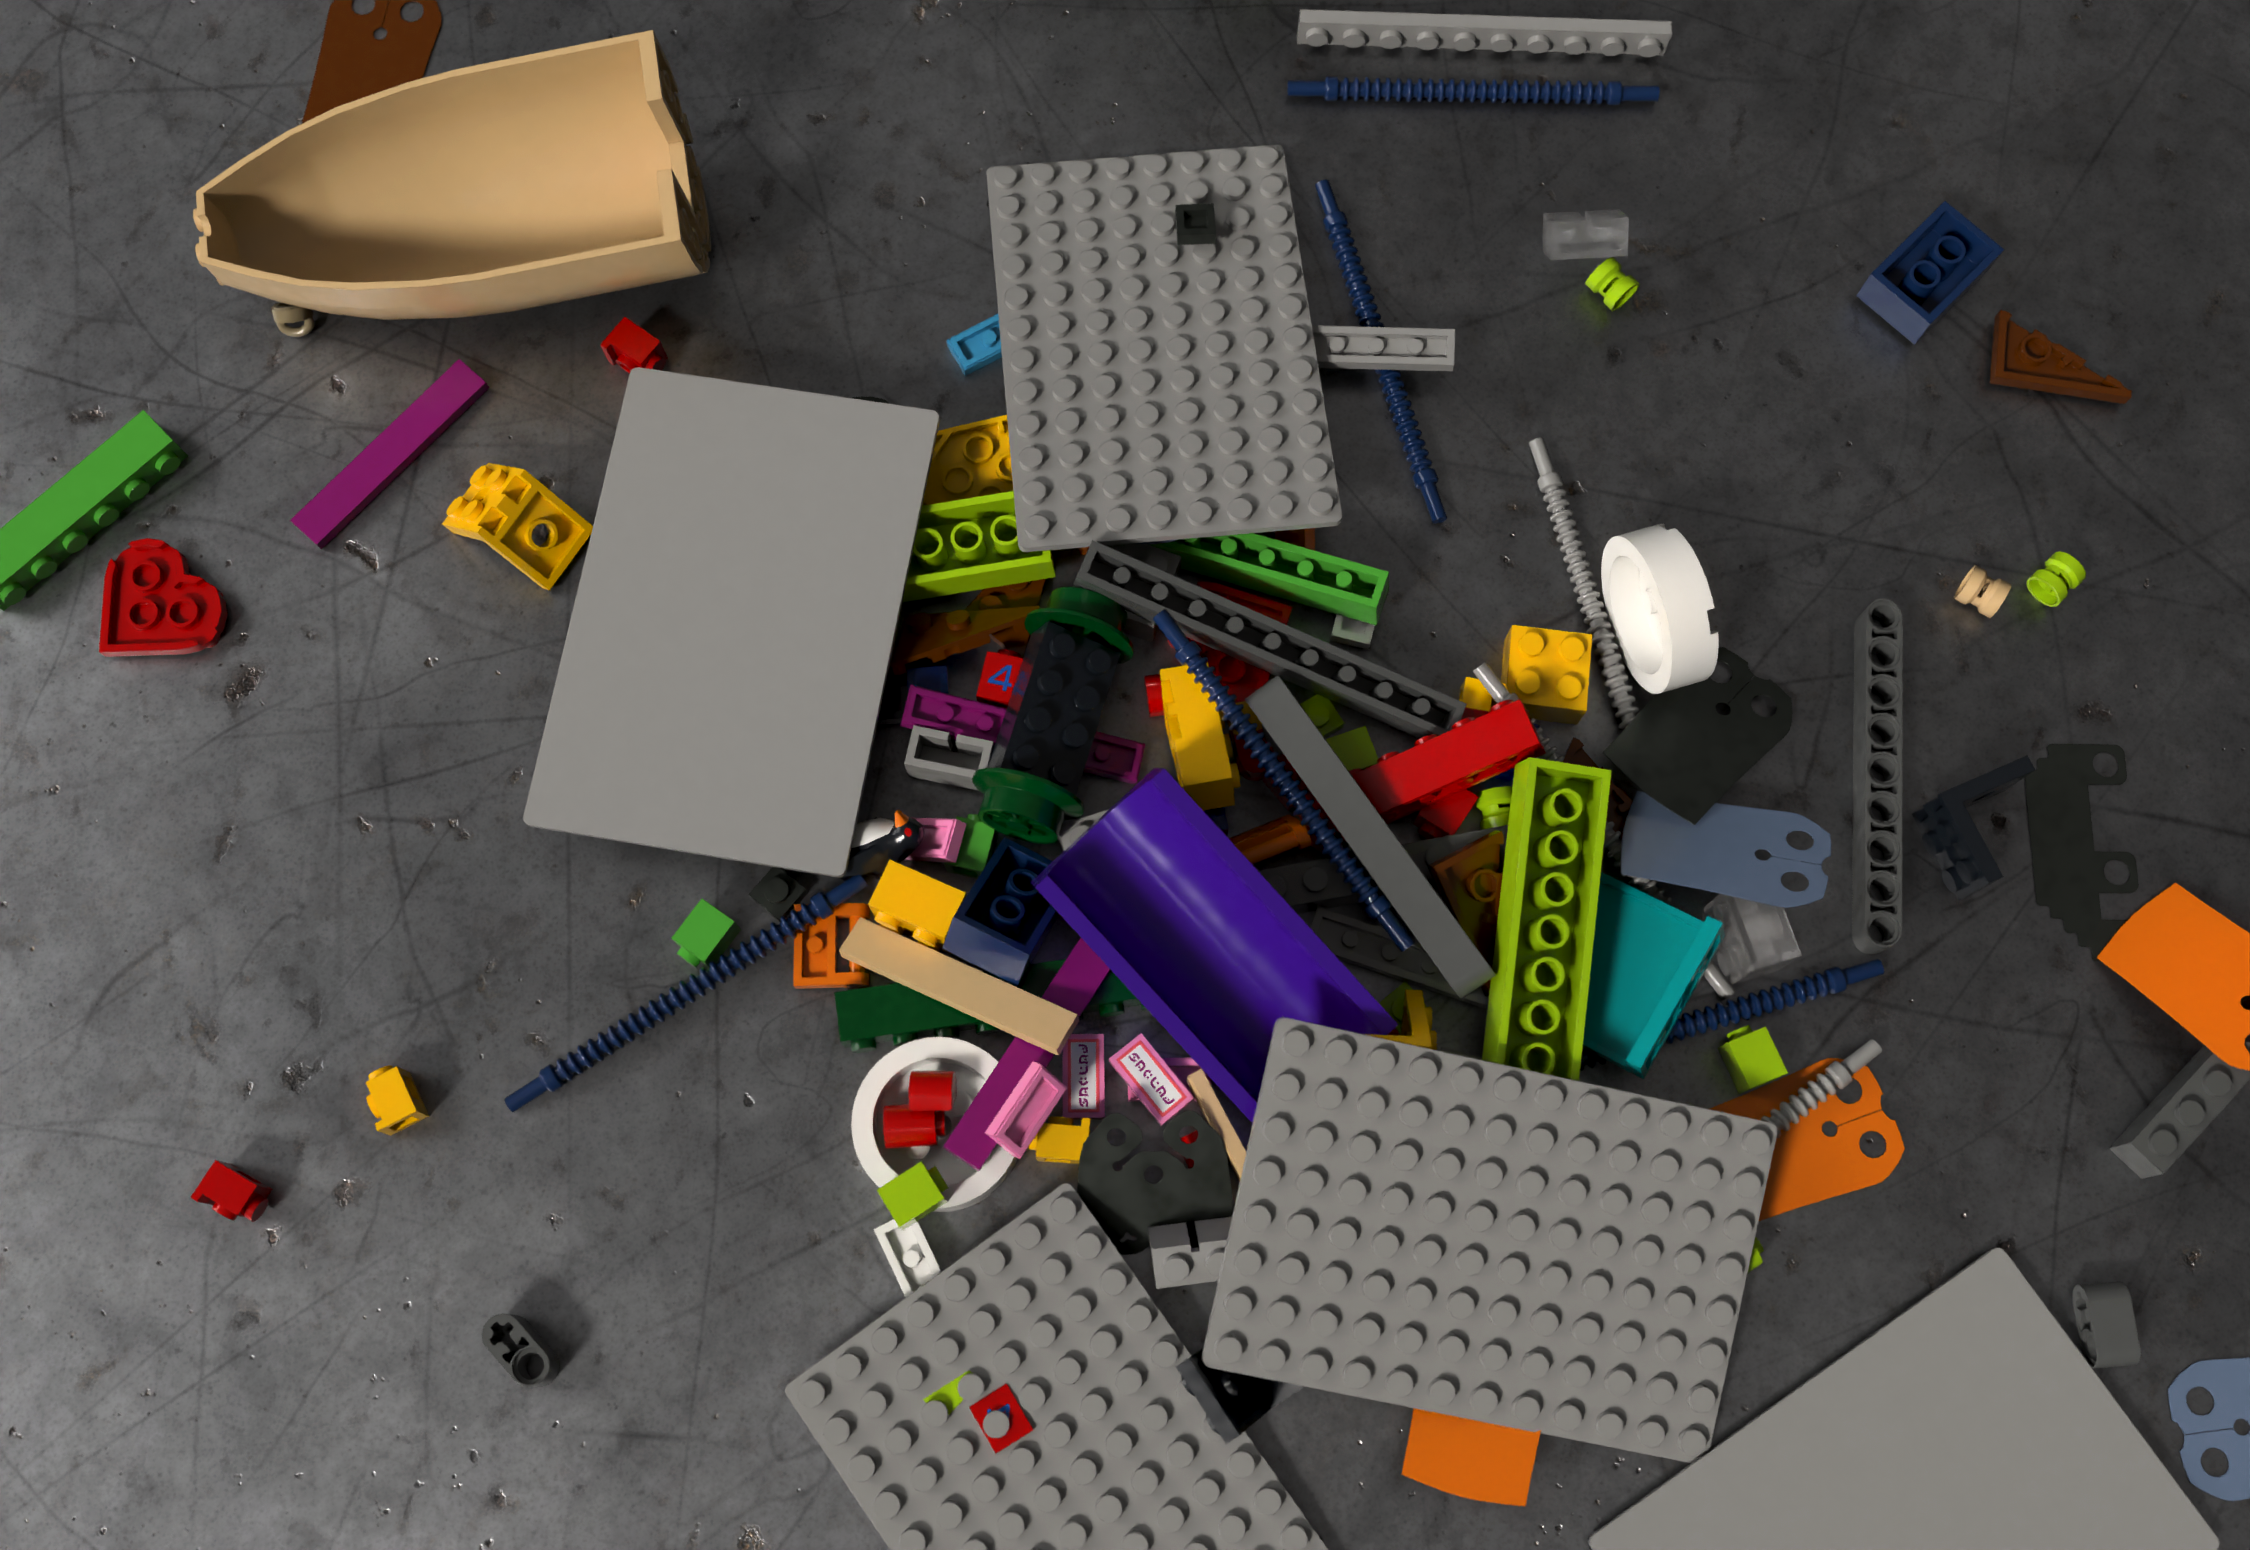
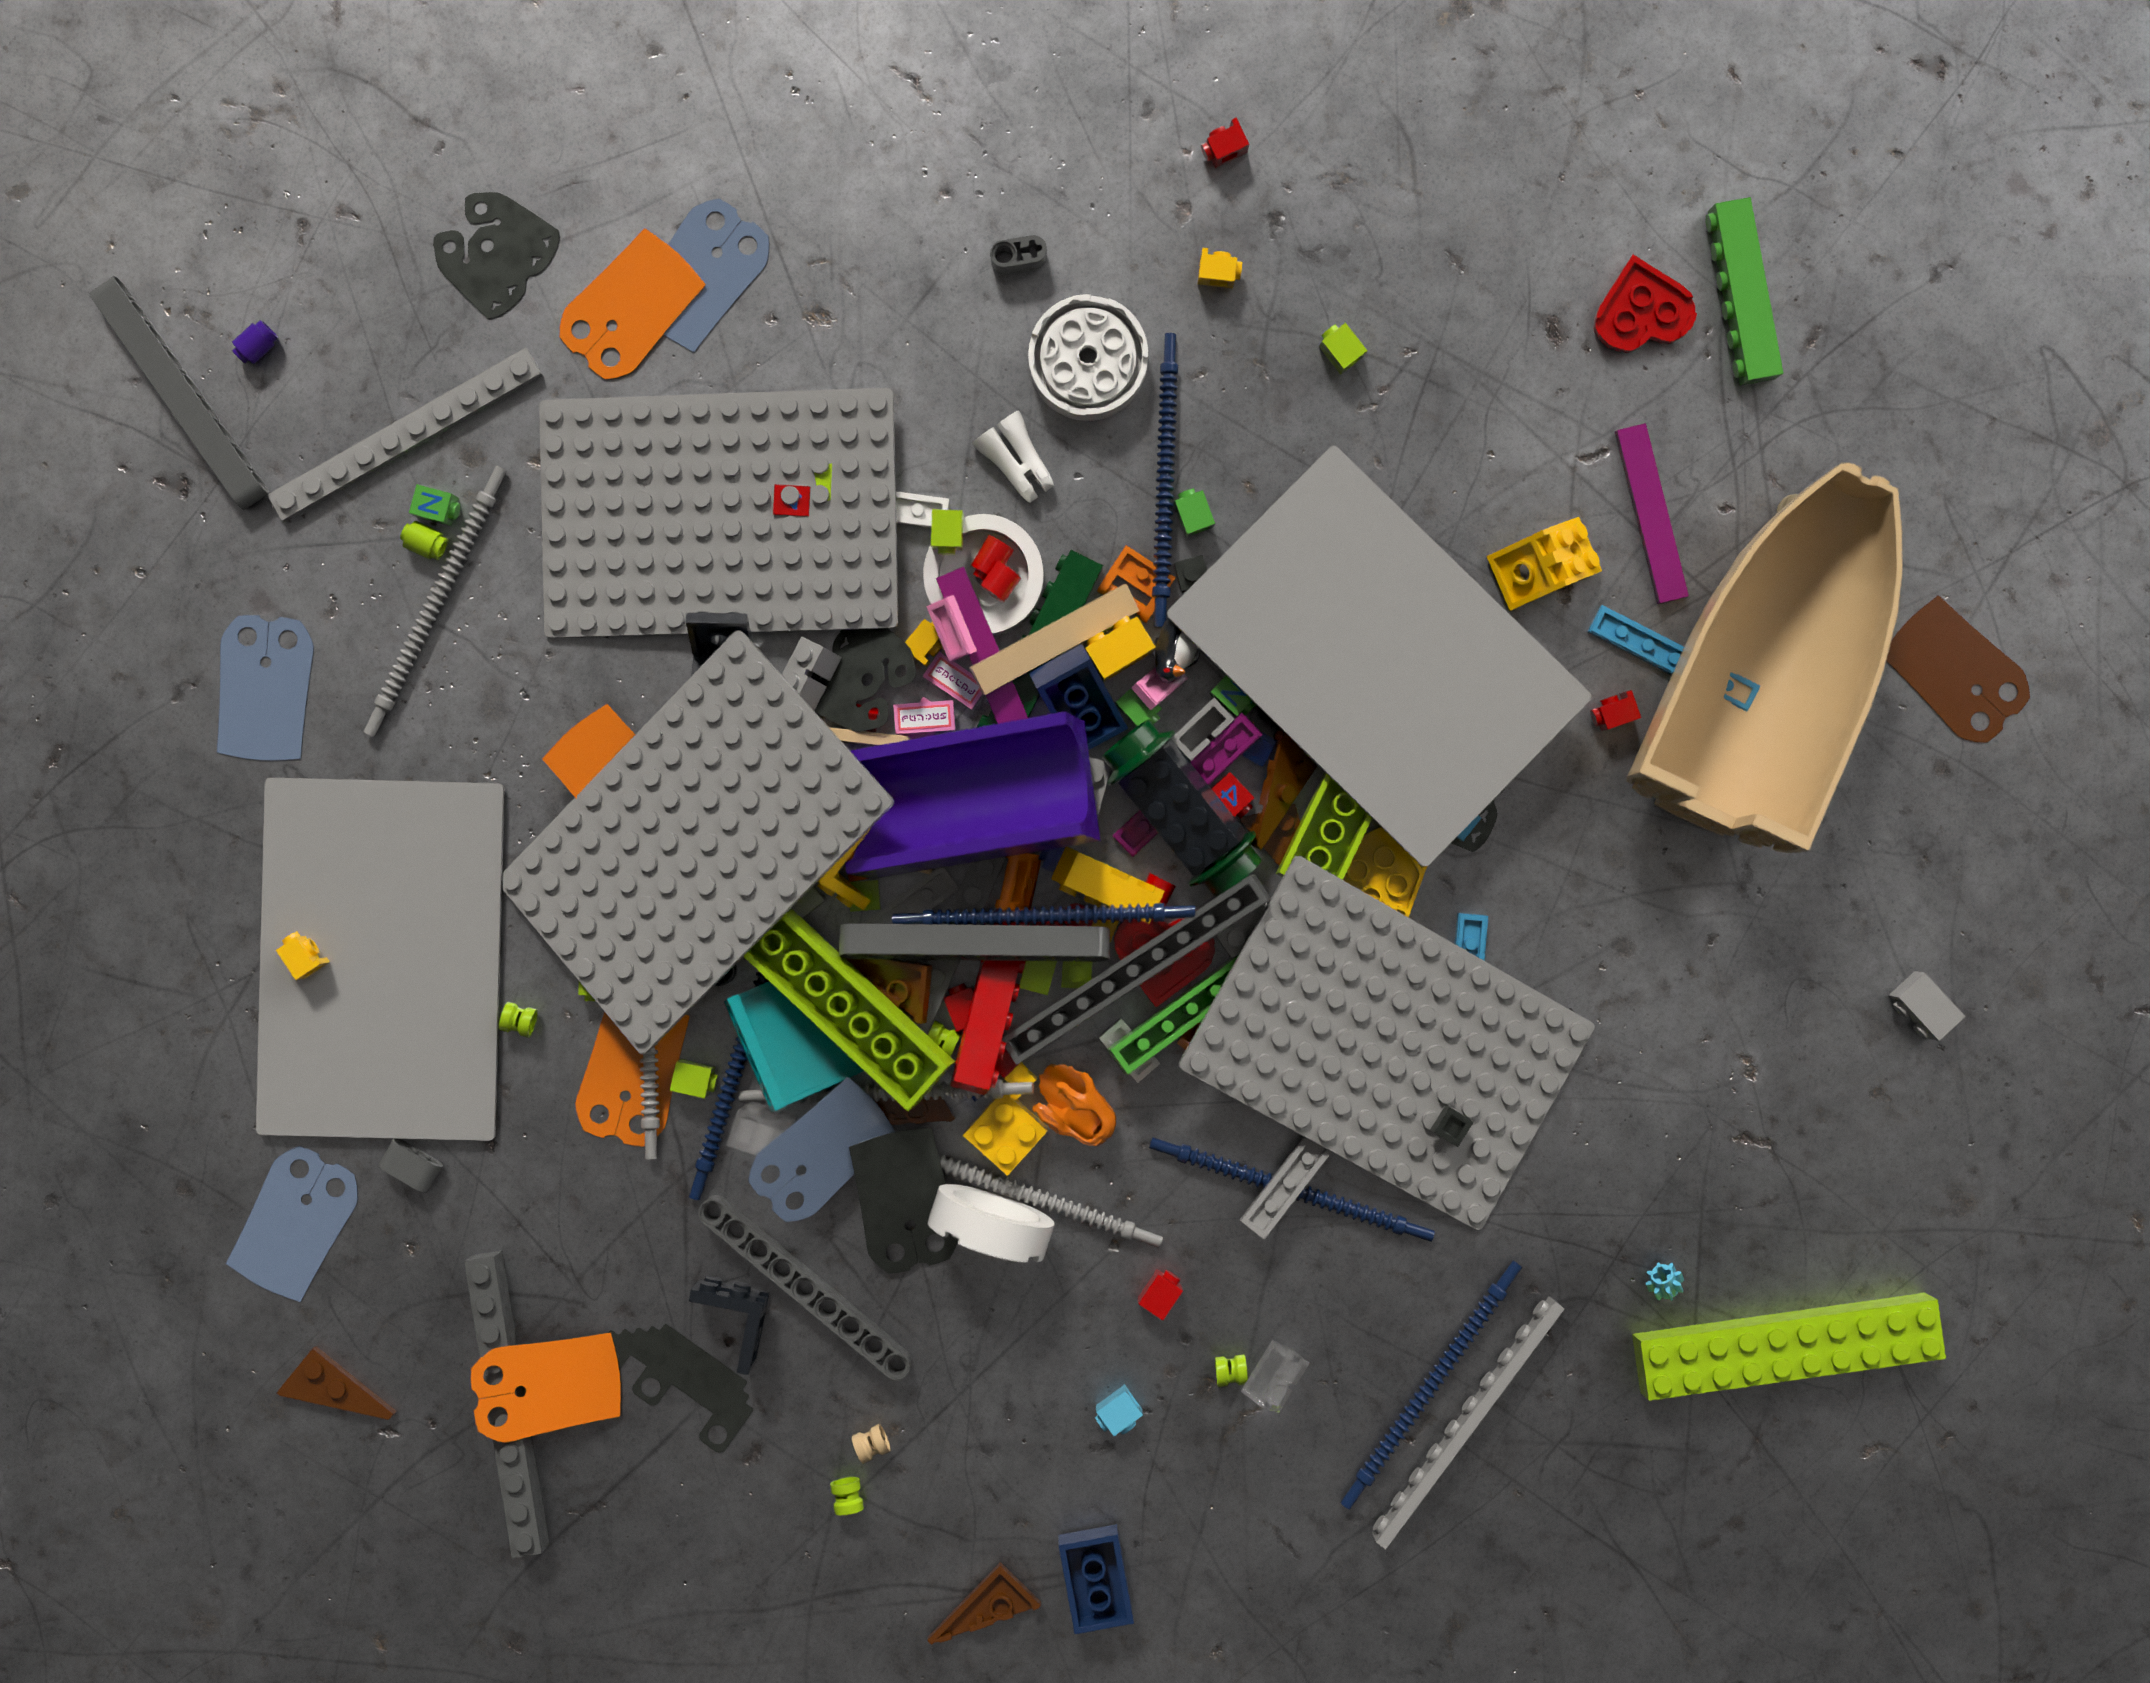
camera: 130 degrees right, 15 degrees up
none -> lime wheel [499,1002,538,1038]
none -> white piece [972,410,1054,503]
none -> white brick [1028,294,1148,421]
none -> orange hair [1032,1064,1116,1146]
none -> medium azure brick [1095,1384,1143,1436]
none -> red brick [1137,1269,1183,1320]
none -> bright green brick [1209,675,1256,718]
none -> lime brick [1319,322,1368,375]
none -> dark azure tile [1587,605,1760,712]

